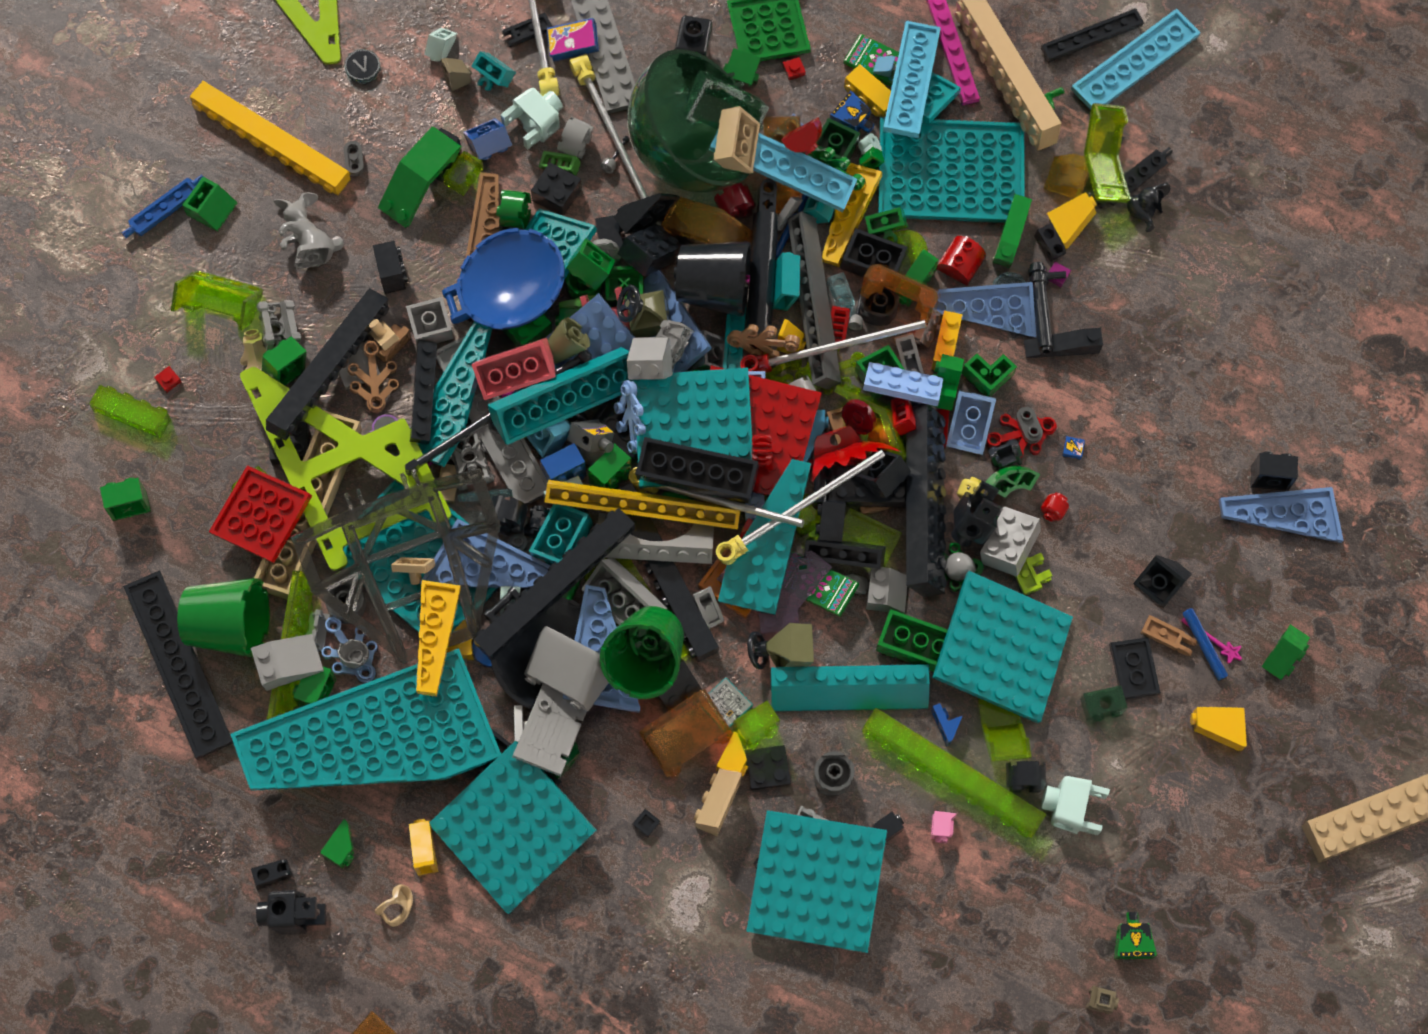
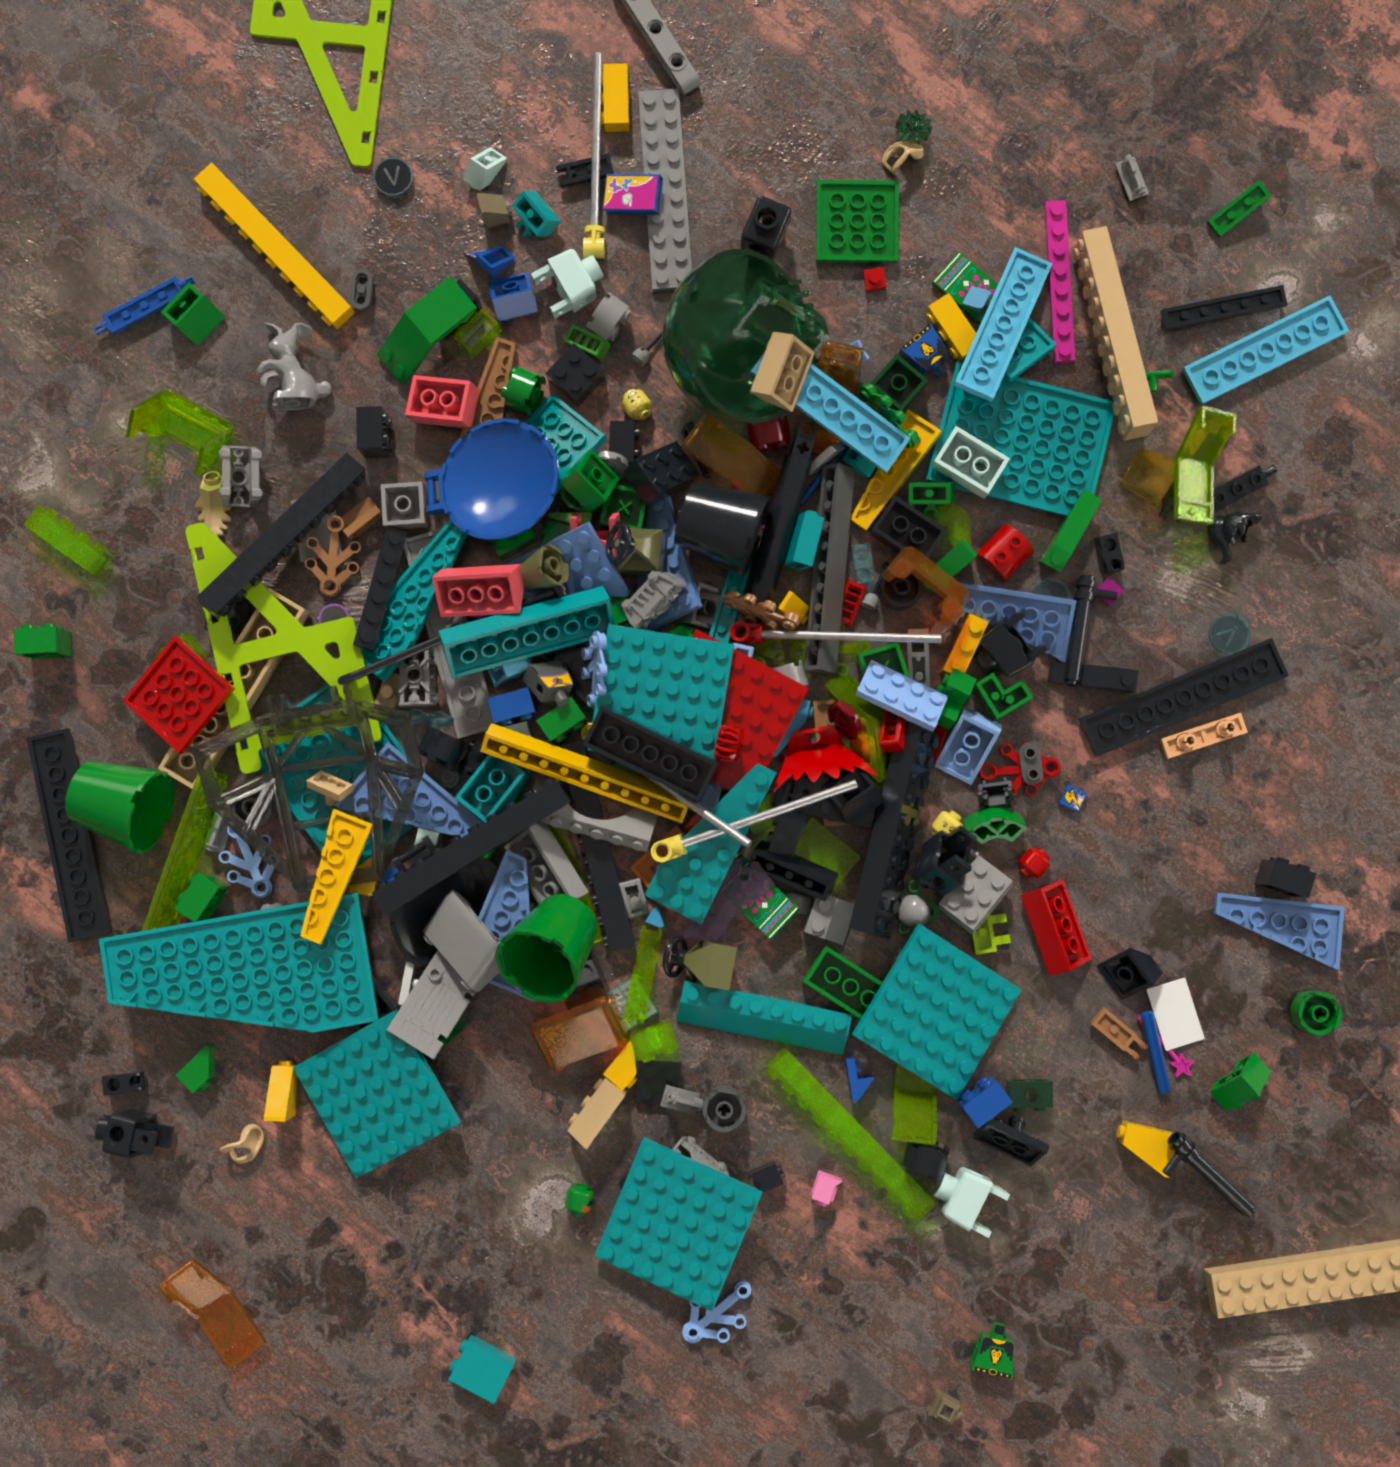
camera: 20 degrees right, 15 degrees up
red plate [154,366,182,393] -> none
light grey slope [251,634,324,691] -> none
green brick [261,336,307,385] -> none
light grey hair [337,639,369,669] -> none
tan tile [369,319,399,351] -> none
flat silver piece [569,54,648,199] -> none
black slope [613,193,680,234] -> none
light grey slope [627,337,673,380] -> none
black tile [632,809,661,838] -> none
green plate [723,48,761,87] -> none
red brick [781,117,822,155] -> none
leg [858,133,884,169] -> none
yellow slope [1047,192,1097,249] -> none
black tile [1109,637,1161,700] -> none
none -> coral brick [405,375,480,429]
none -> blue slope [465,244,515,280]
none -> green head [565,1183,594,1217]
none -> light yellow head [622,389,652,420]
none -> clear neon green piece [623,925,663,1024]
none -> dark azure slope [645,906,664,928]
none -> light grey hinge [660,1085,704,1115]
none -> light blue plant [682,1280,751,1343]
none -> light aqua brick [931,426,1010,499]
none -> blue piece [957,1076,1013,1129]
none -> black plate [973,1115,1050,1167]
none -> black piece [976,608,1051,678]
none -> red slope [1021,879,1092,975]
none -> black plate [1078,638,1289,757]
none -> white sticker [1147,978,1205,1051]
none -> light nougat plate [1159,713,1248,759]
none -> black cylinder [1162,1131,1256,1216]
none -> clear light blue tile [1208,613,1251,655]
none -> green brick [1290,990,1342,1035]

